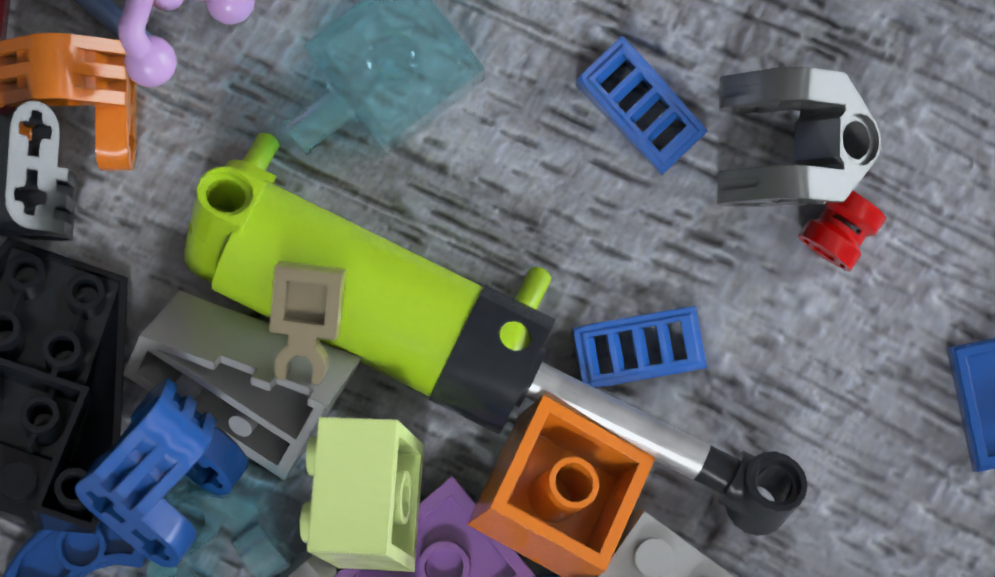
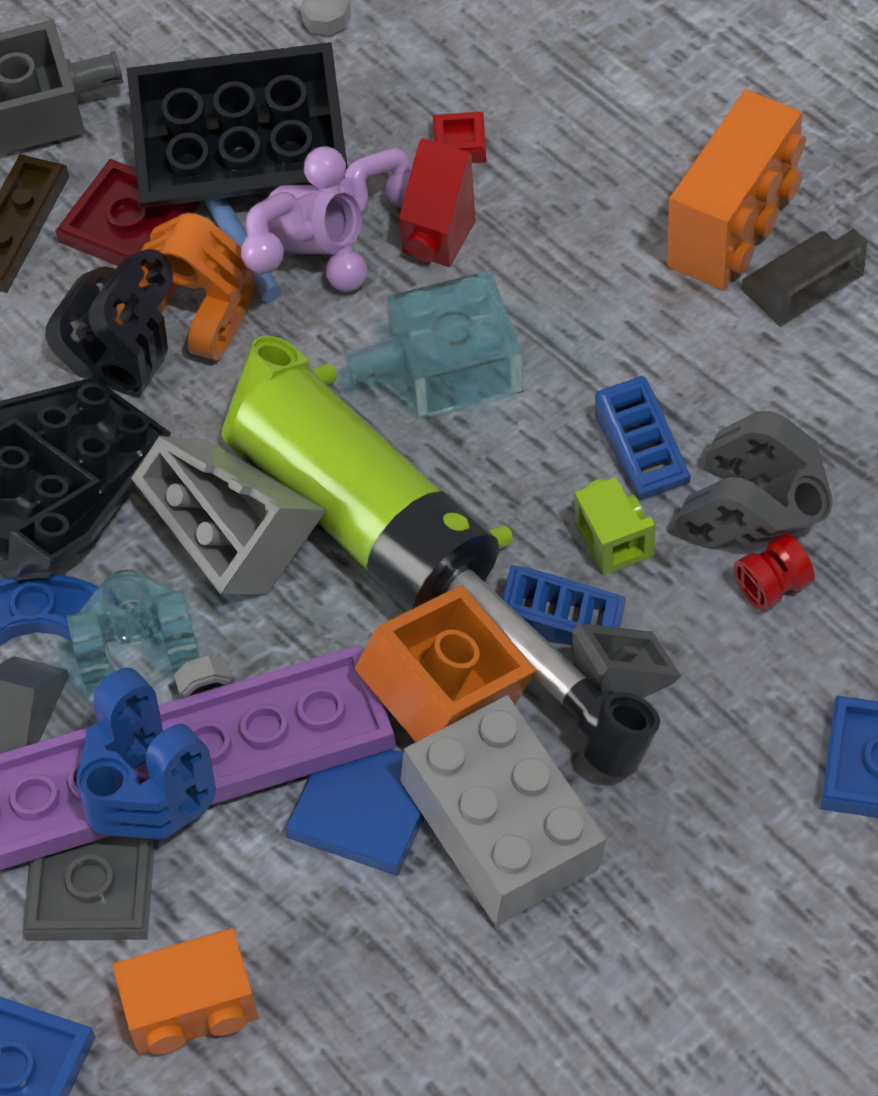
camera: 30 degrees right, 30 degrees down
blue piece [75,377,248,568] -> none
dark tan plate [269,261,346,385] -> none
yellowish green brick [300,417,424,572] -> none
none -> dark grey slope [572,623,681,698]
none -> lime brick [574,477,655,575]

